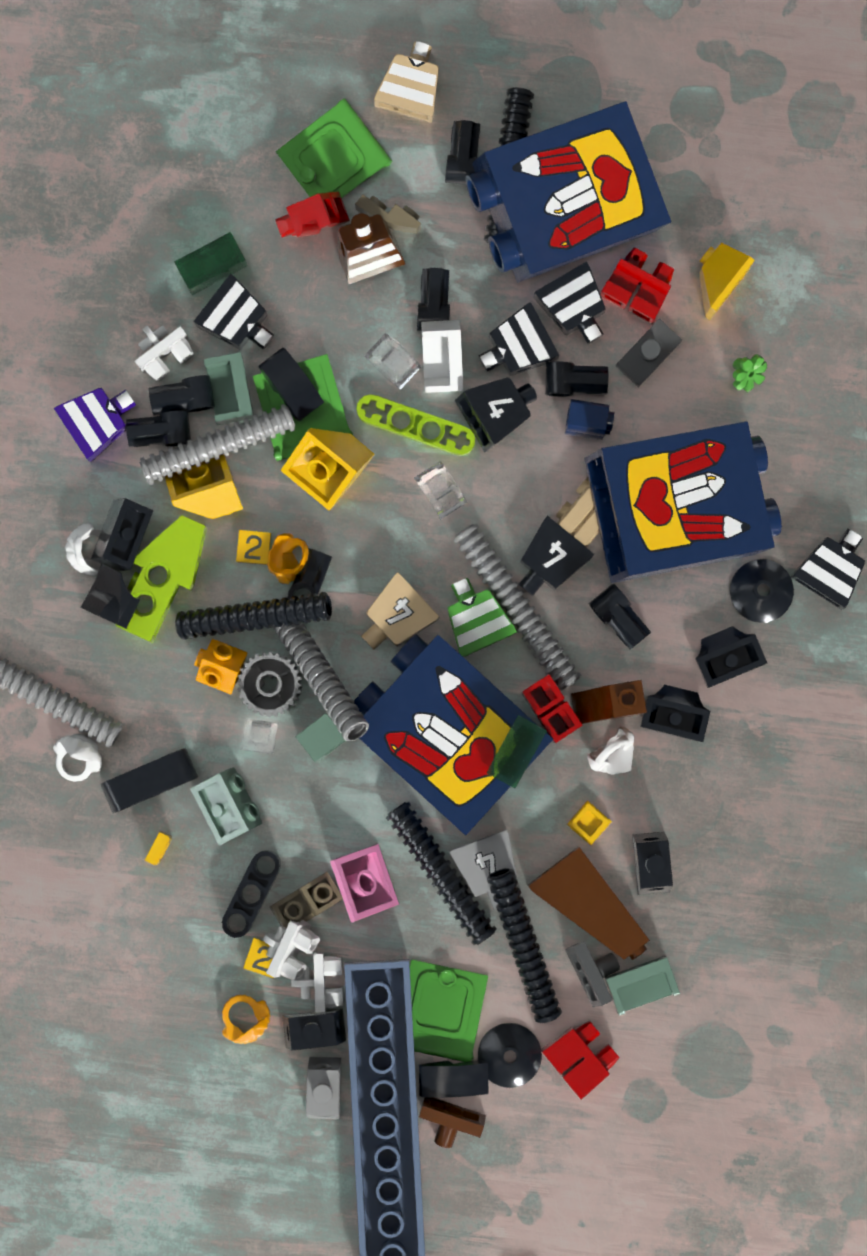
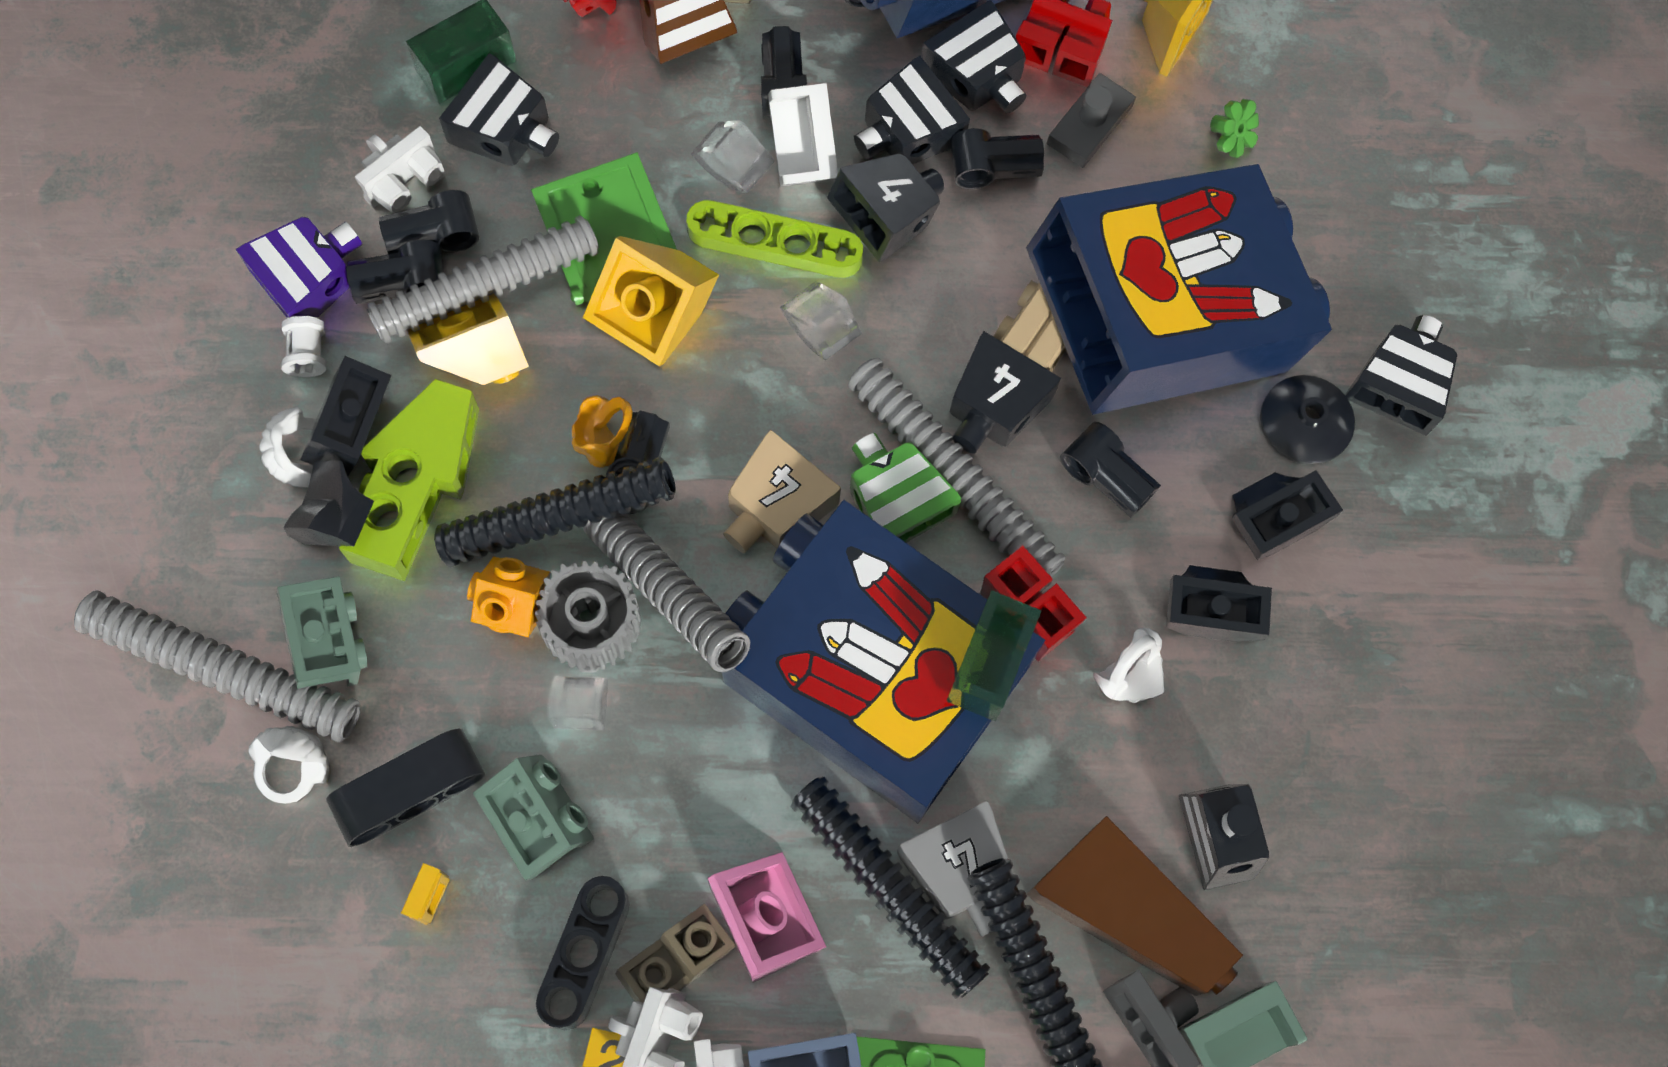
camera: 10 degrees left, 15 degrees down
sand green panel [203,352,254,426] -> none
yellow tile [236,530,271,565] -> none
black slope [258,347,324,421] -> none
sand green panel [295,713,346,763] -> none
dark blue brick [565,399,615,440] -> none
yellow tile [566,800,612,846] -> none
reddish brown slope [571,680,647,724] -> none
none -> sand green bracket [277,576,367,689]
none -> white bush [281,316,326,377]

